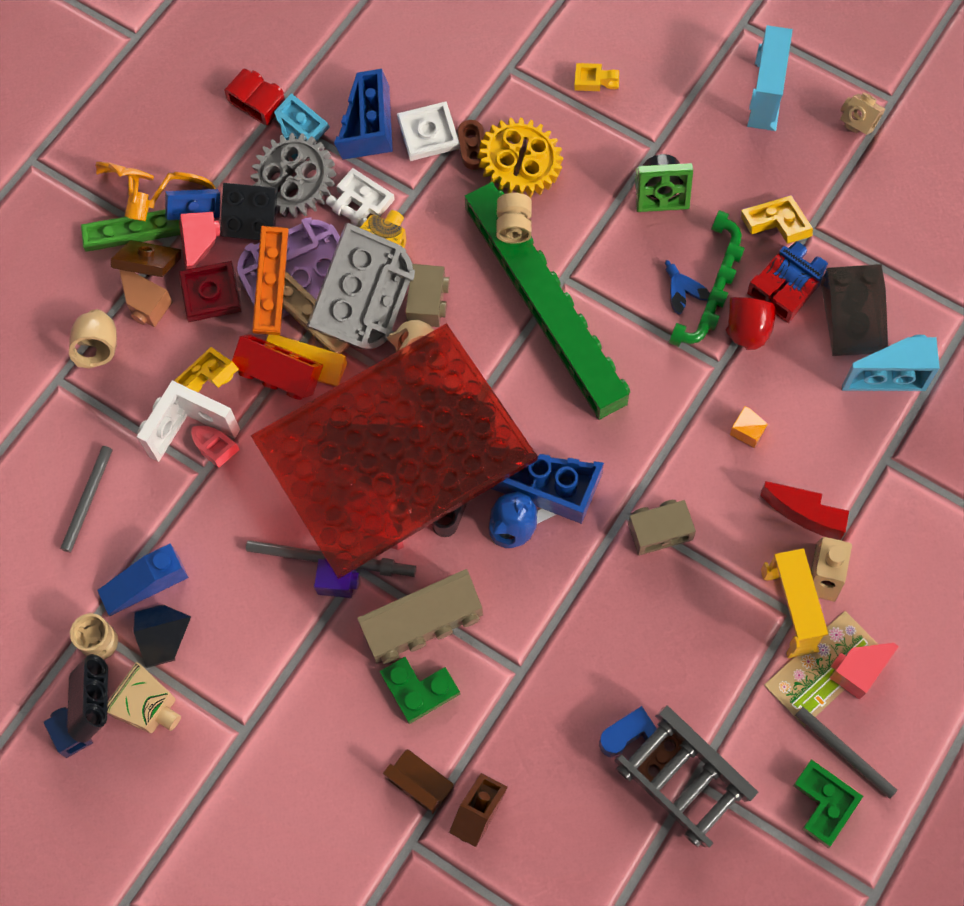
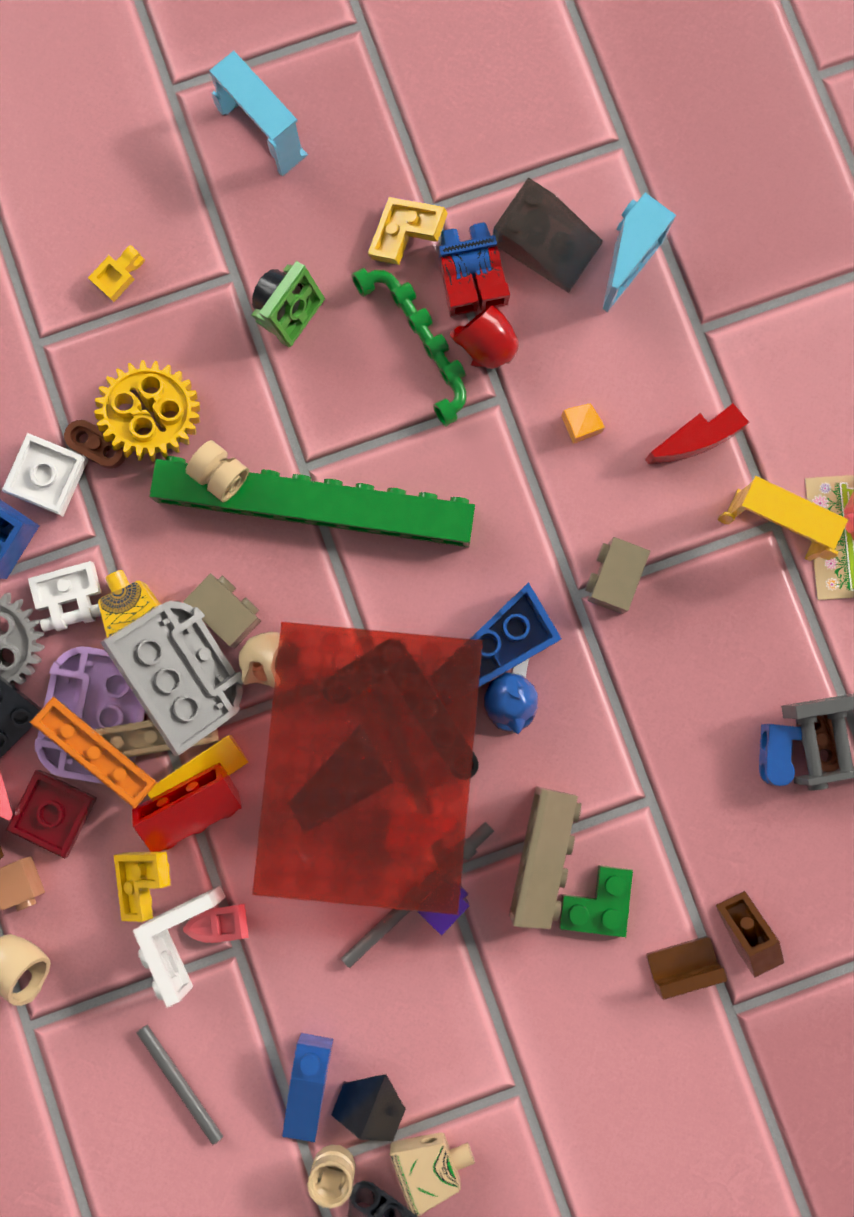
camera: 55 degrees left, 15 degrees up
blue piece [665,260,710,314] -> none
tan torso [811,537,852,602] -> none
tan brick [840,93,886,135] -> none

